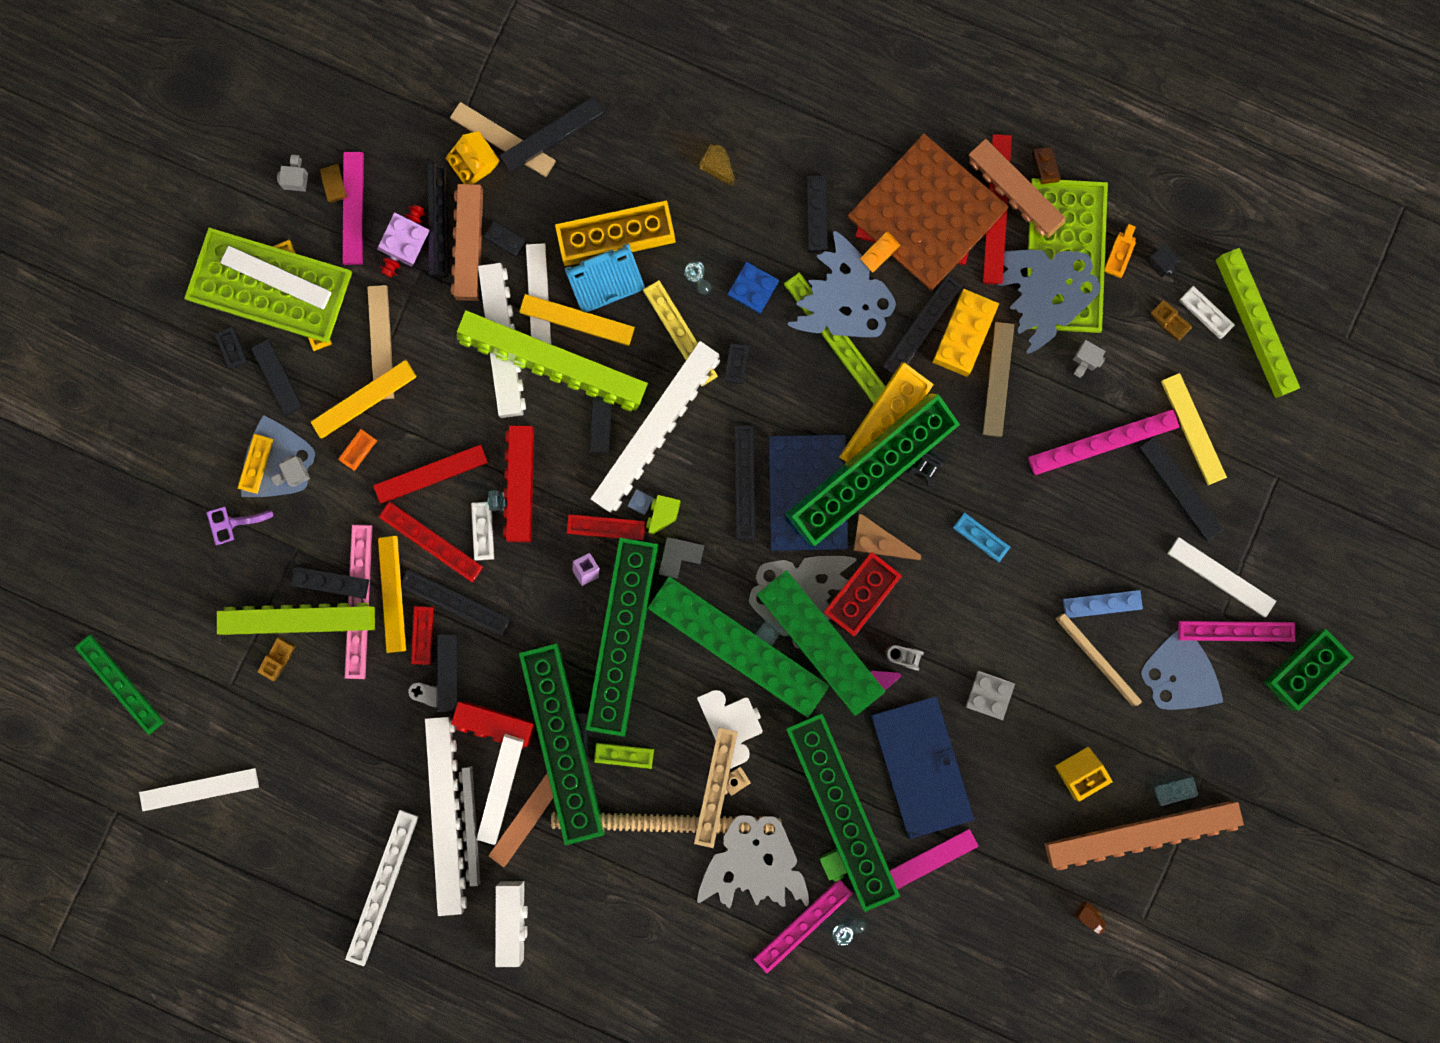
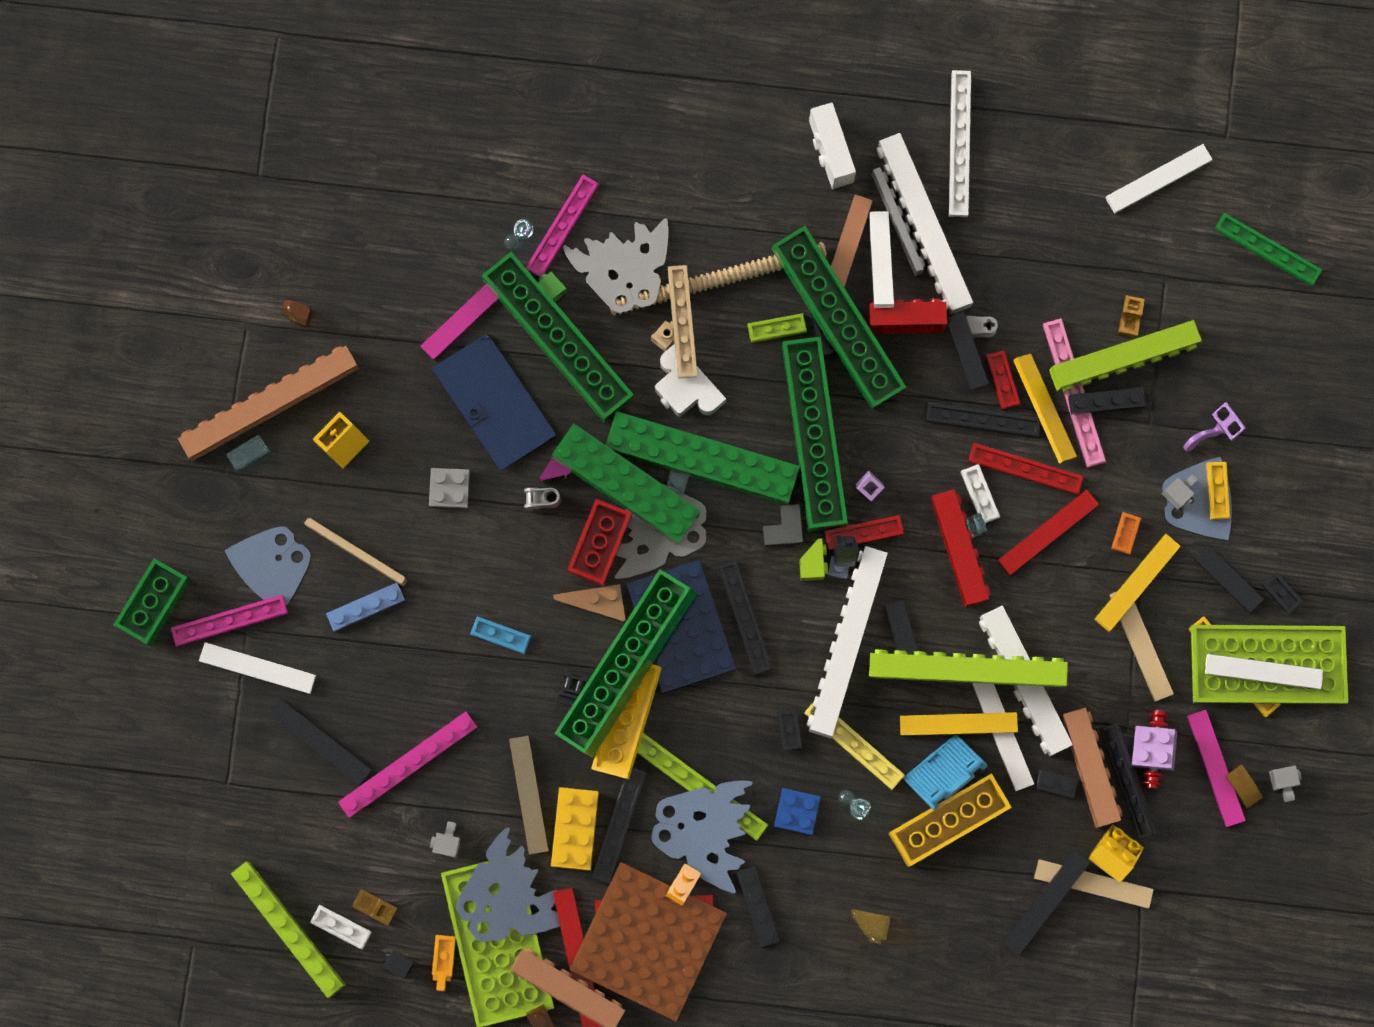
camera: 160 degrees right, 5 degrees down
light yellow tile [1161,373,1227,485] -> none
none -> black brick [832,536,859,567]

